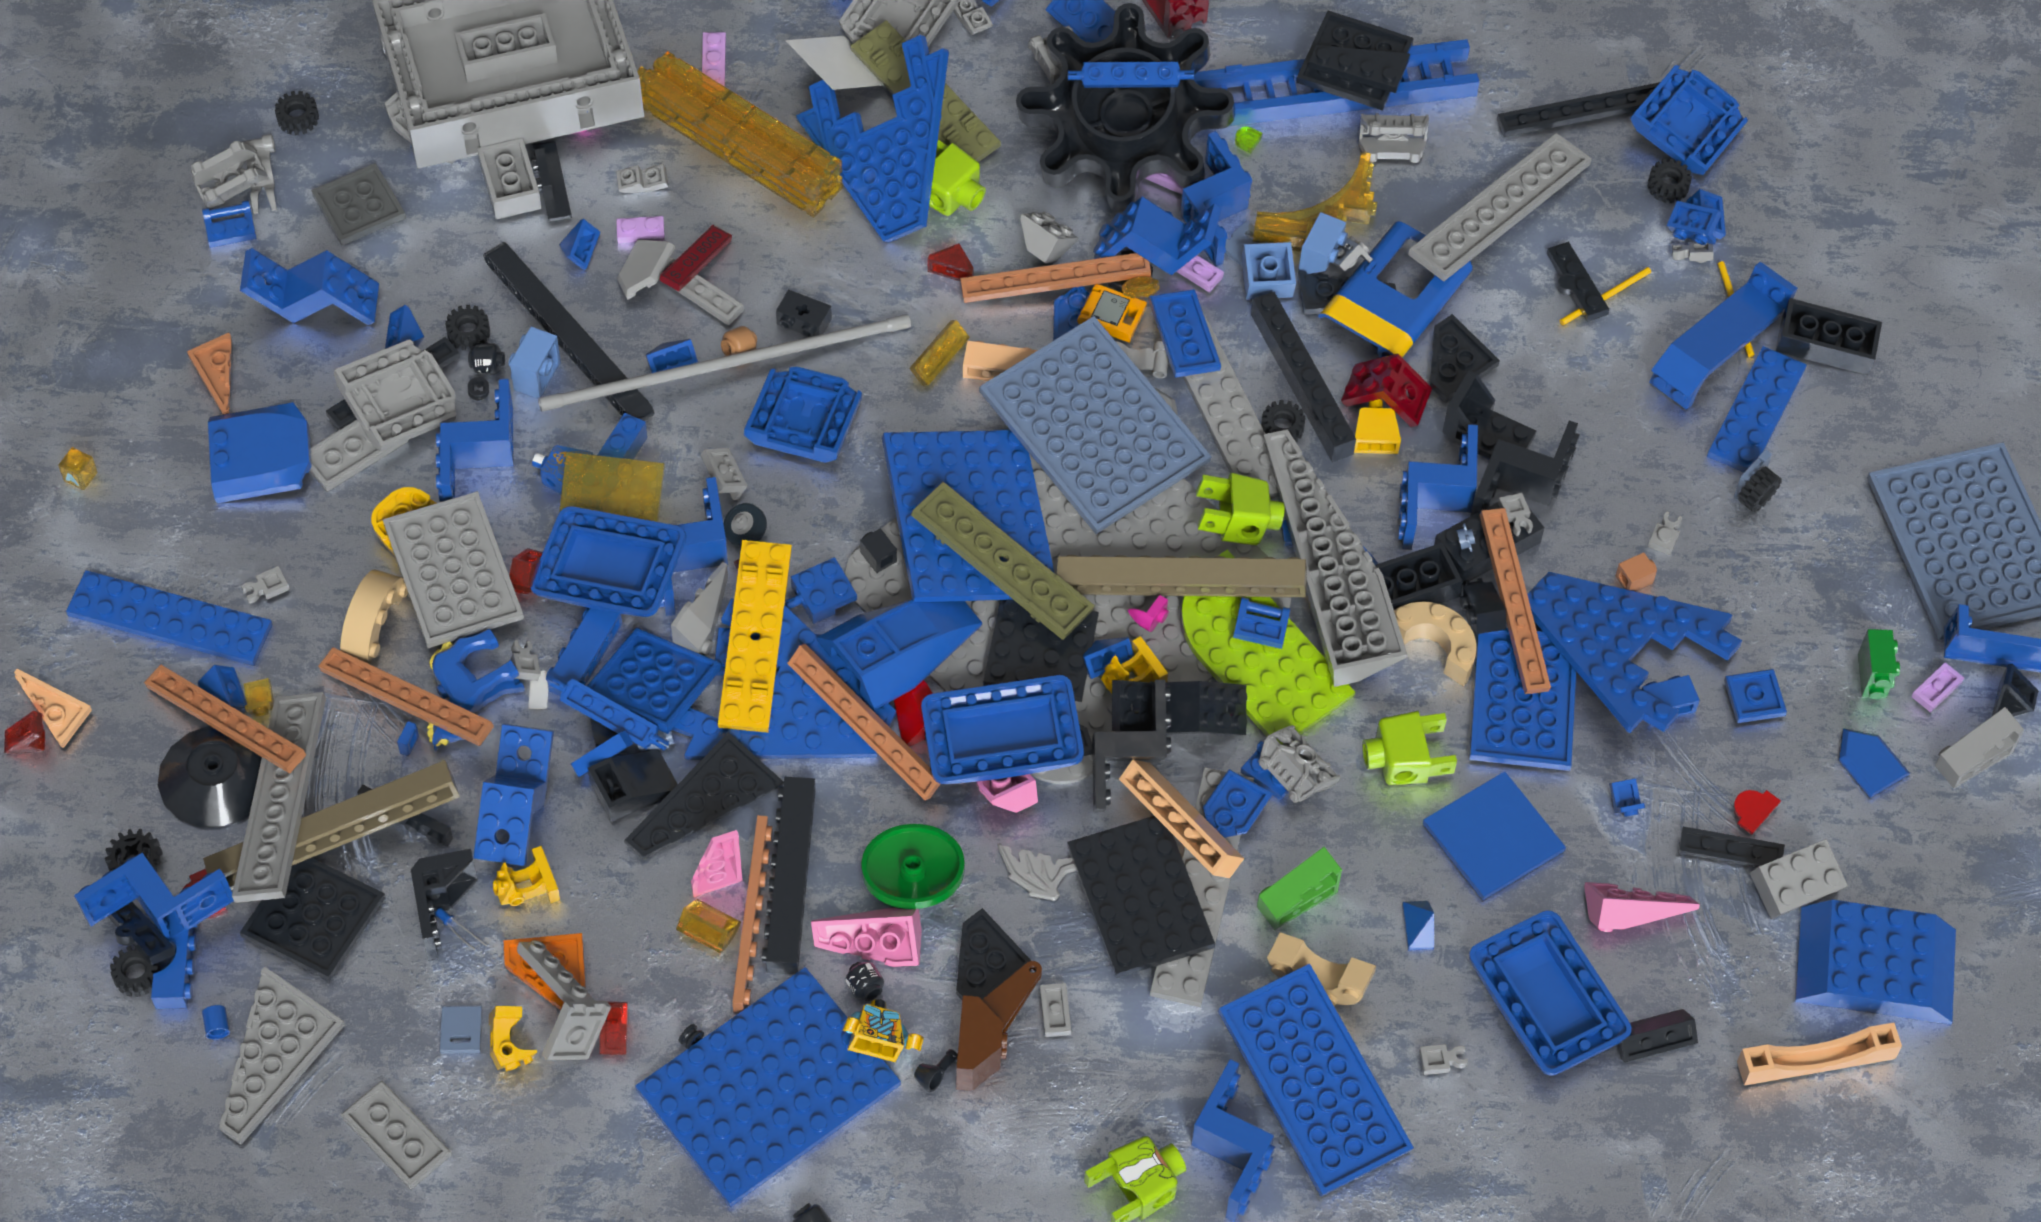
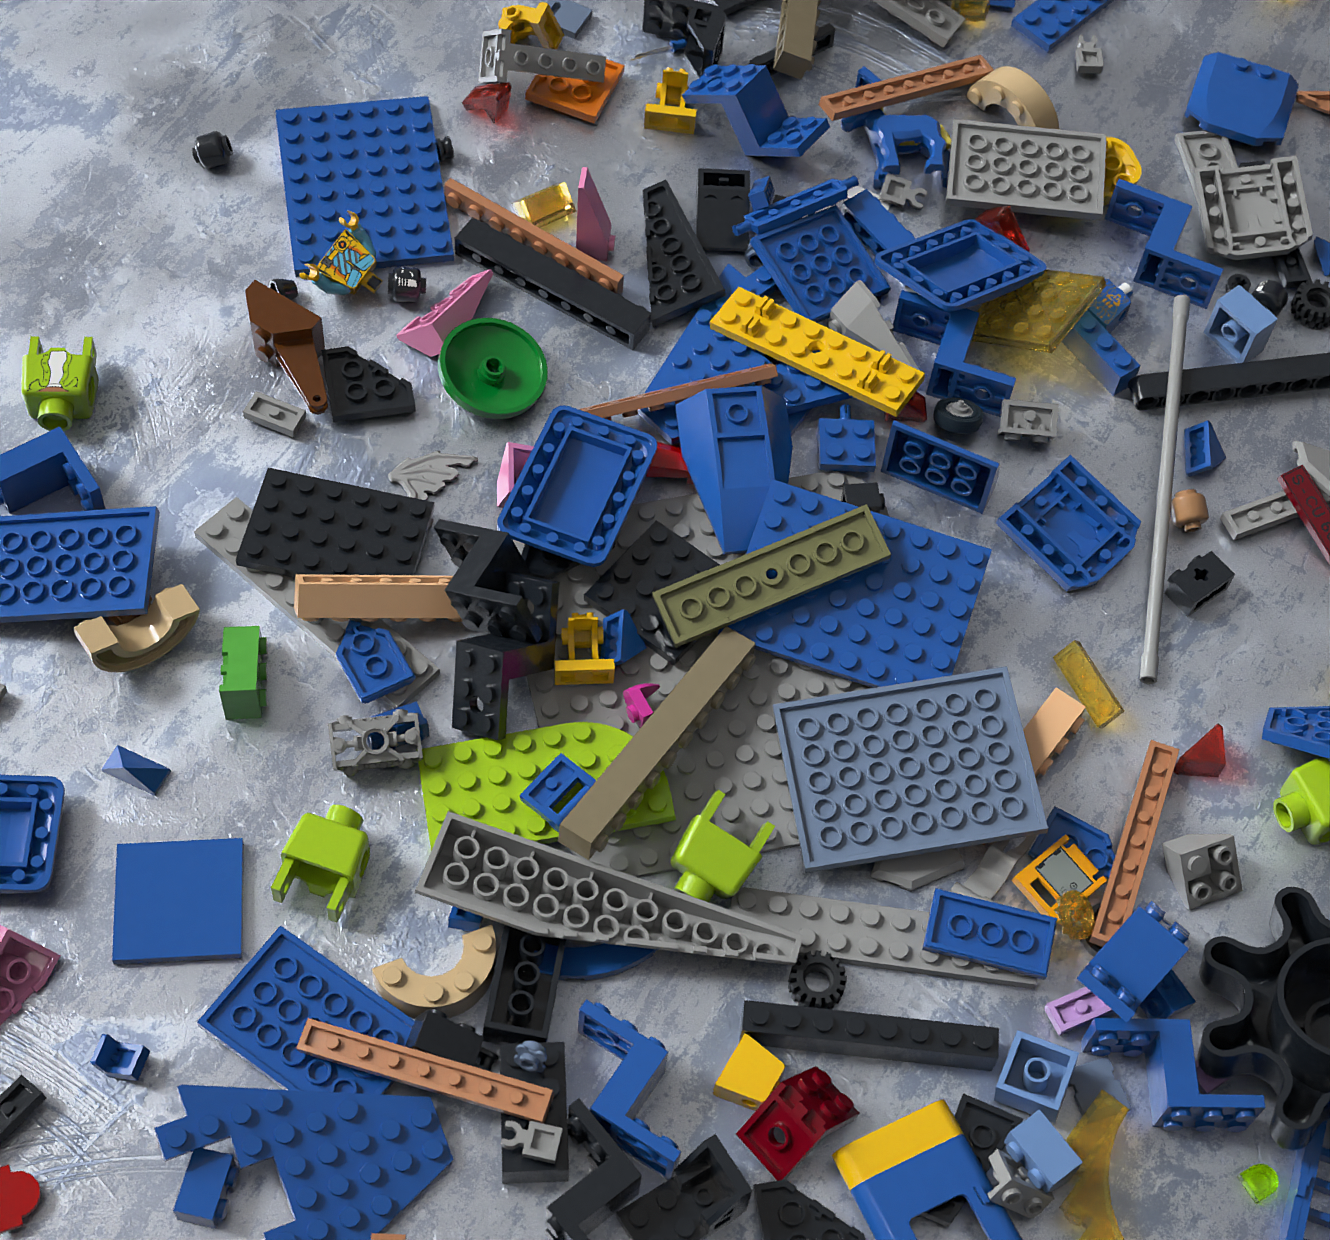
camera: 115 degrees right, 0 degrees up
none -> blue slope [880,420,1000,514]

